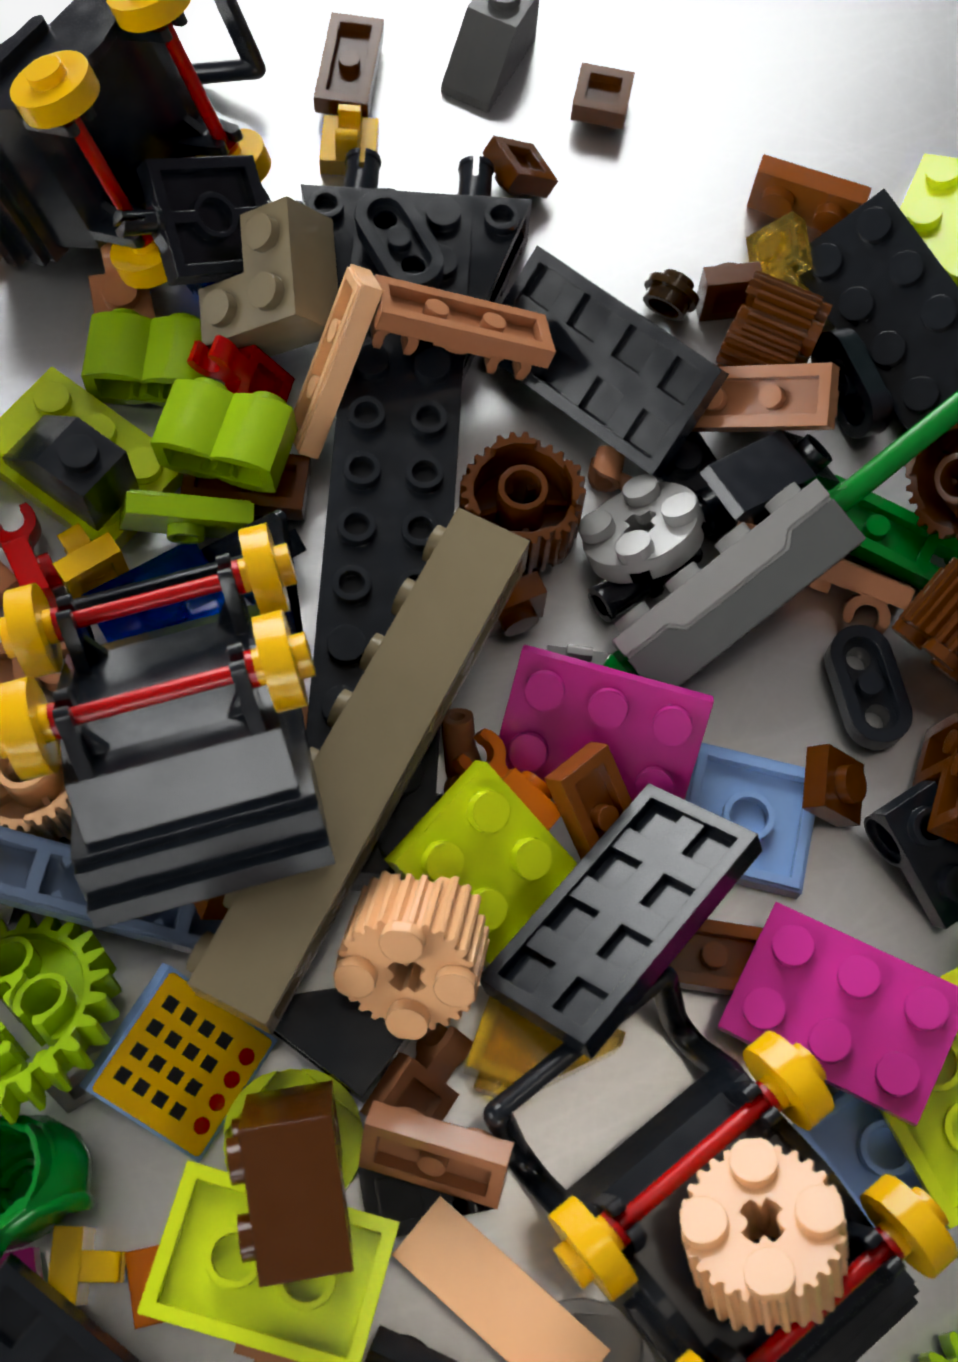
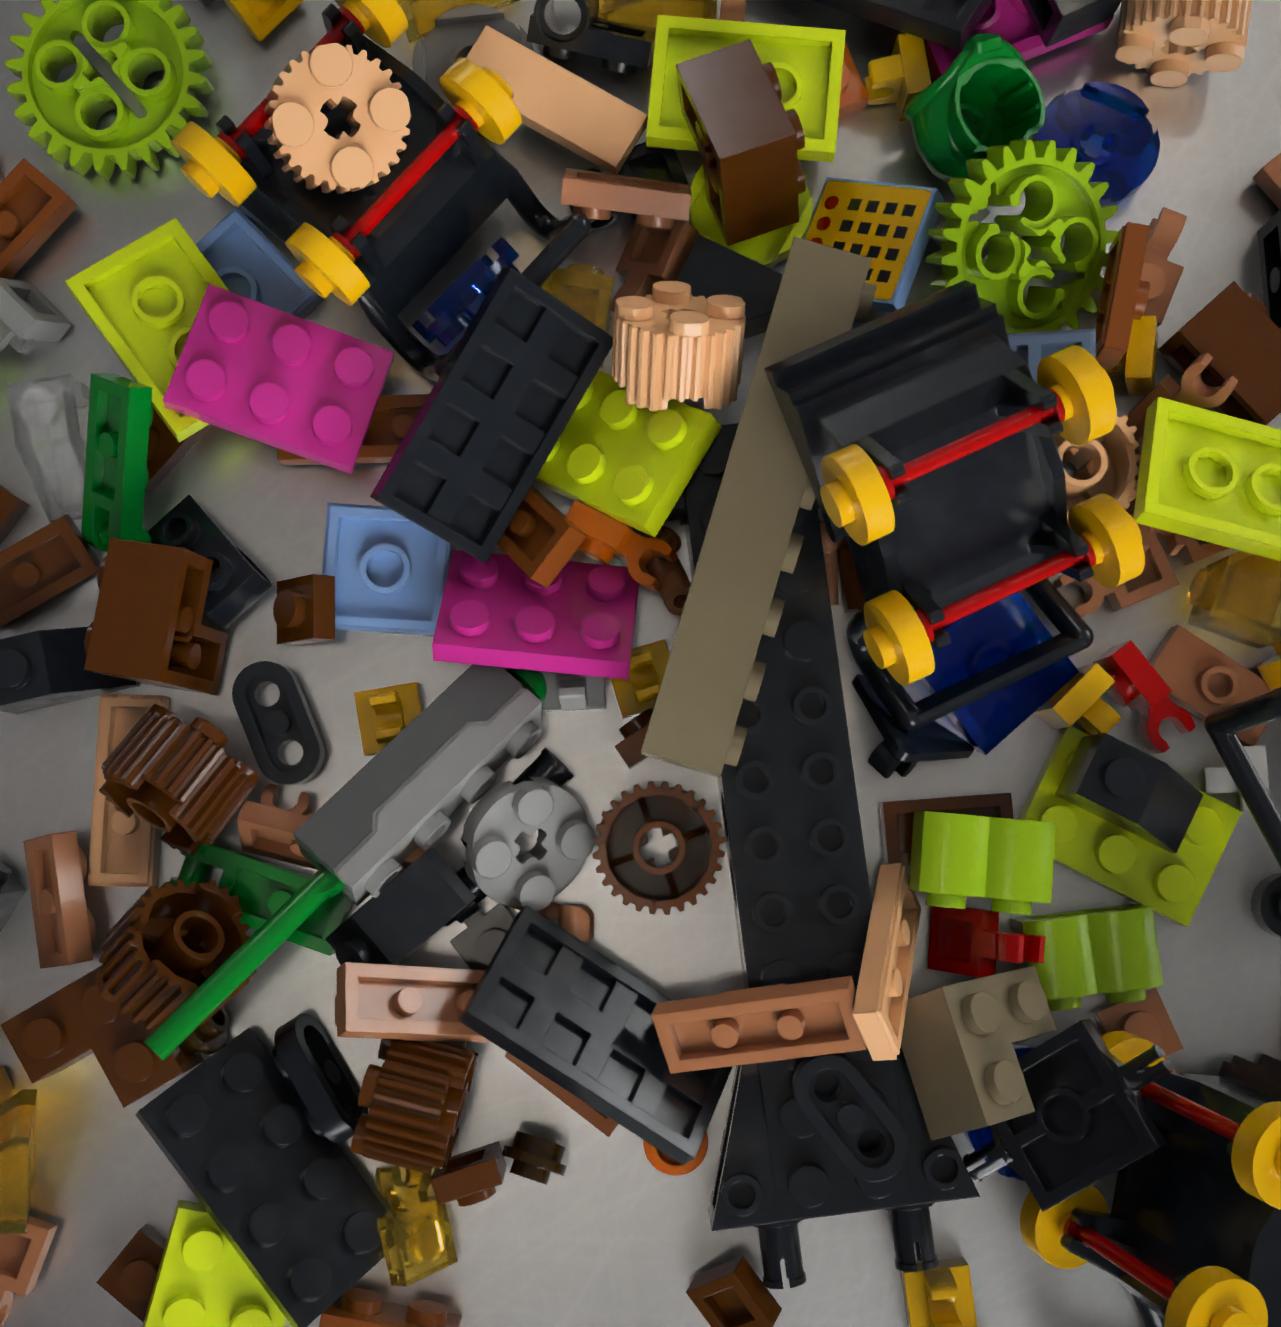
camera: 175 degrees right, 15 degrees up
lime plate [119,489,254,544] -> none
none -> yellow tile [354,682,424,756]
none -> clear blue plate [412,236,521,347]
none -> yellow tile [611,639,670,719]

